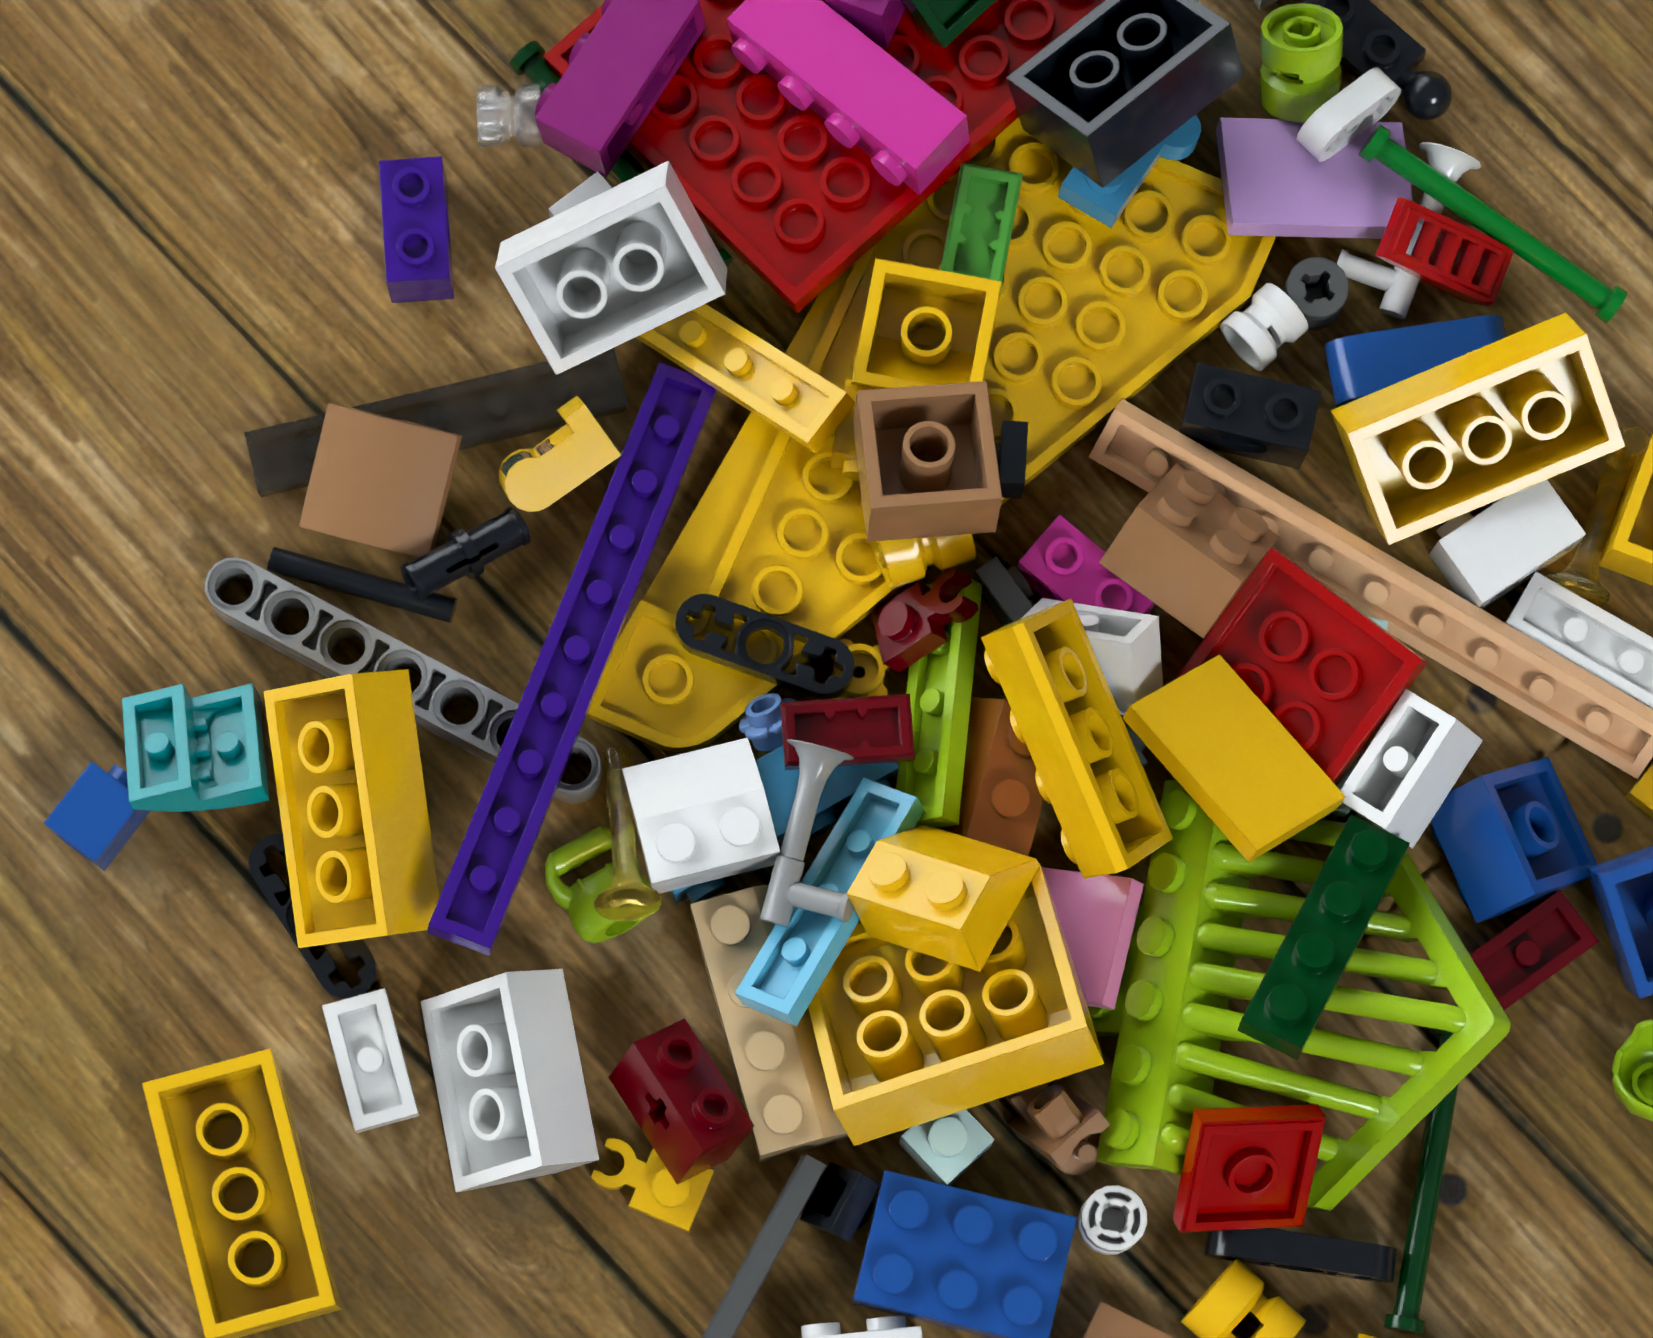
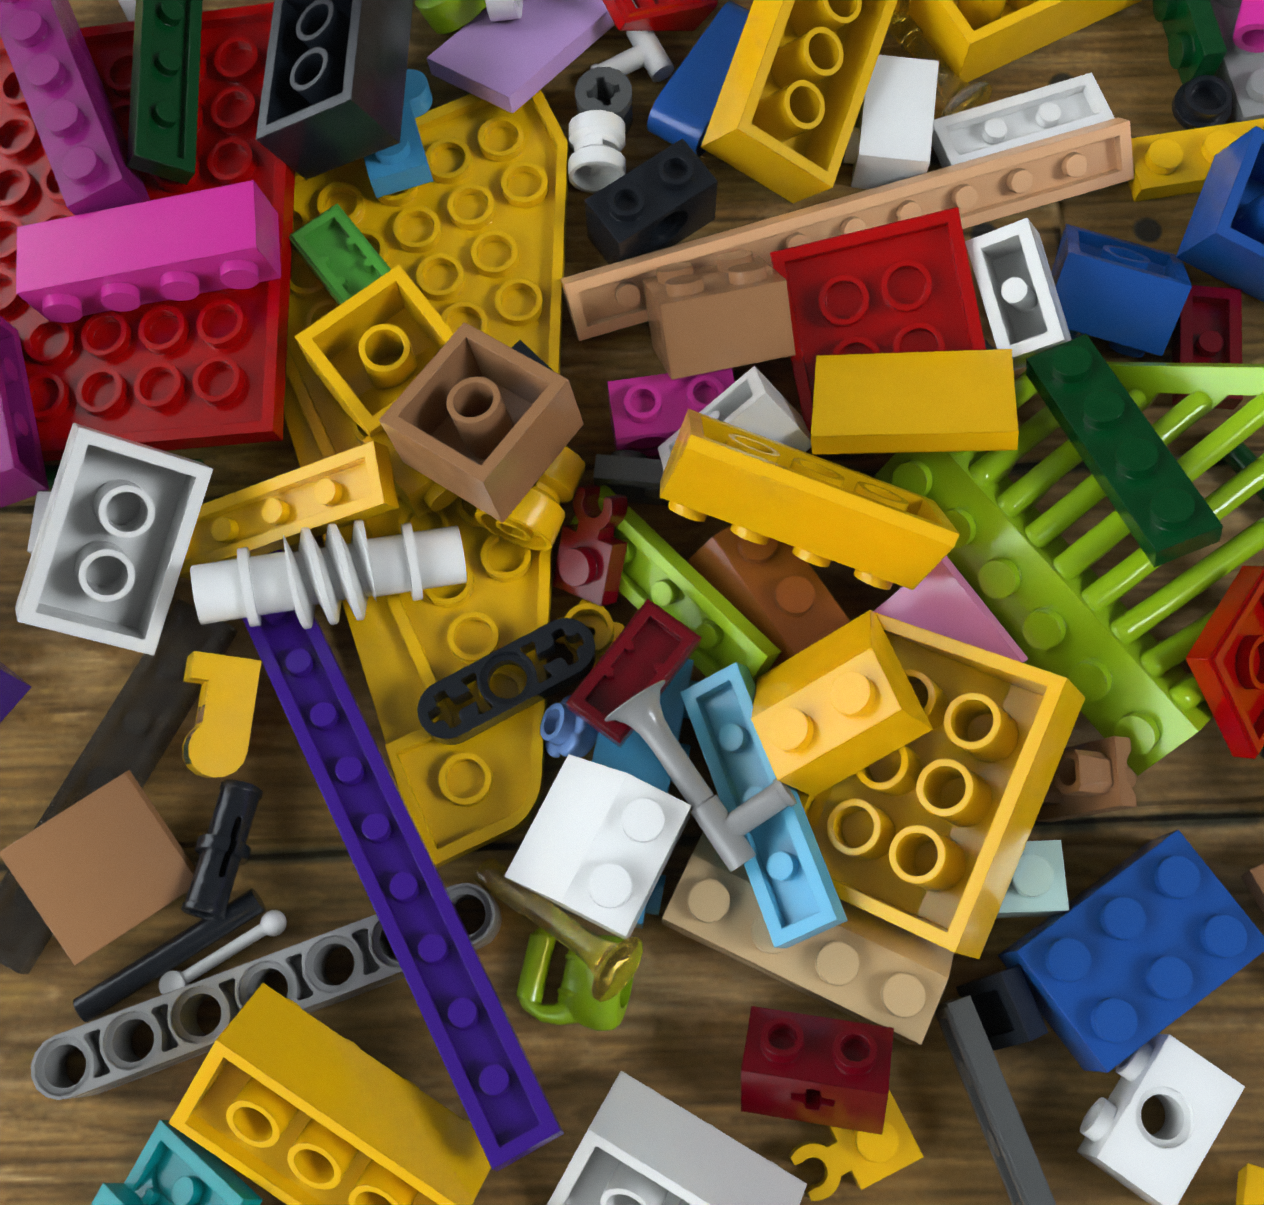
camera: 40 degrees left, 5 degrees down
white wheel [1077,1185,1147,1255] -> none
none -> white hinge [159,910,287,995]
none -> white piece [190,519,467,629]

